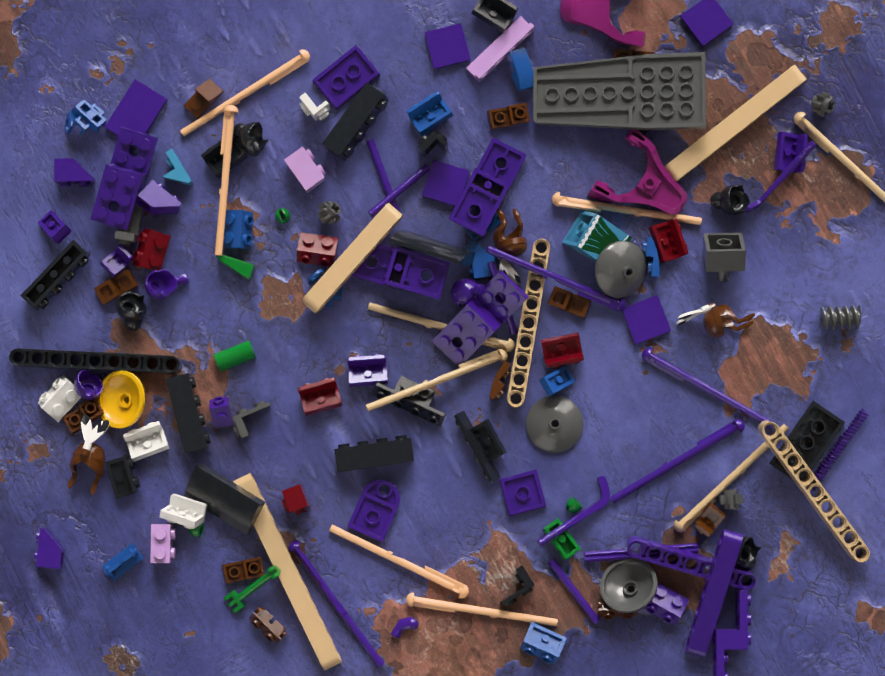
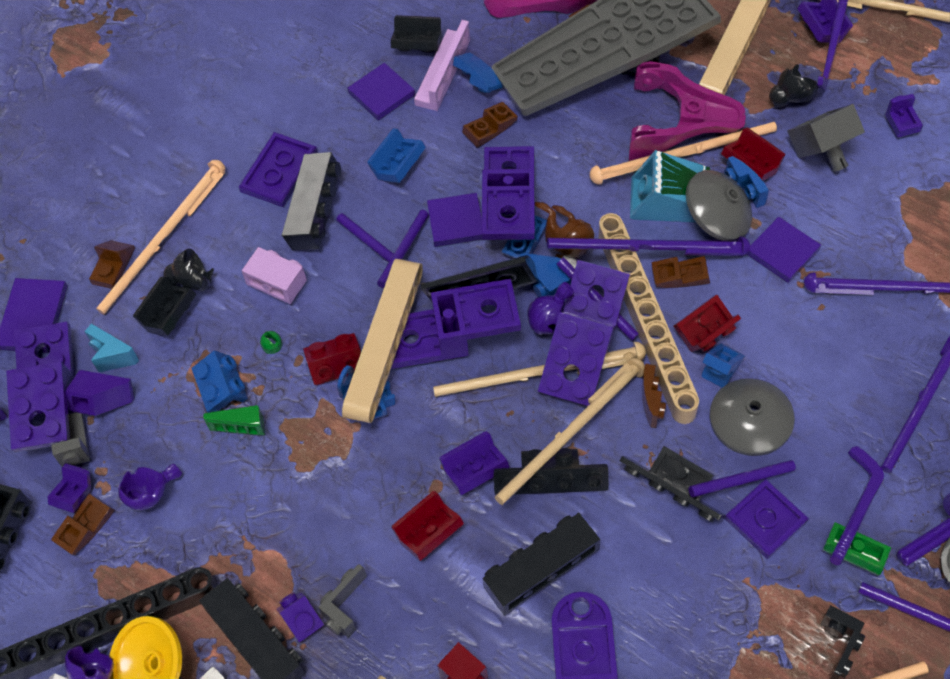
camera: 30 degrees left, 25 degrees down
black piece [116,291,147,331] -> none
dark red bracket [132,229,171,271] -> none
green brick [214,340,256,372] -> none
light nougat bar [215,105,238,256] -> none
white bracket [299,93,331,121] -> none
dark grey gear [318,200,341,225] -> none
black bracket [418,131,448,158] -> none
green hinge [566,497,583,513] -> none
reddish brown hair [676,302,755,338] -> none
none -> dark purple bar [688,460,796,497]
none -> dark purple bracket [885,94,923,138]

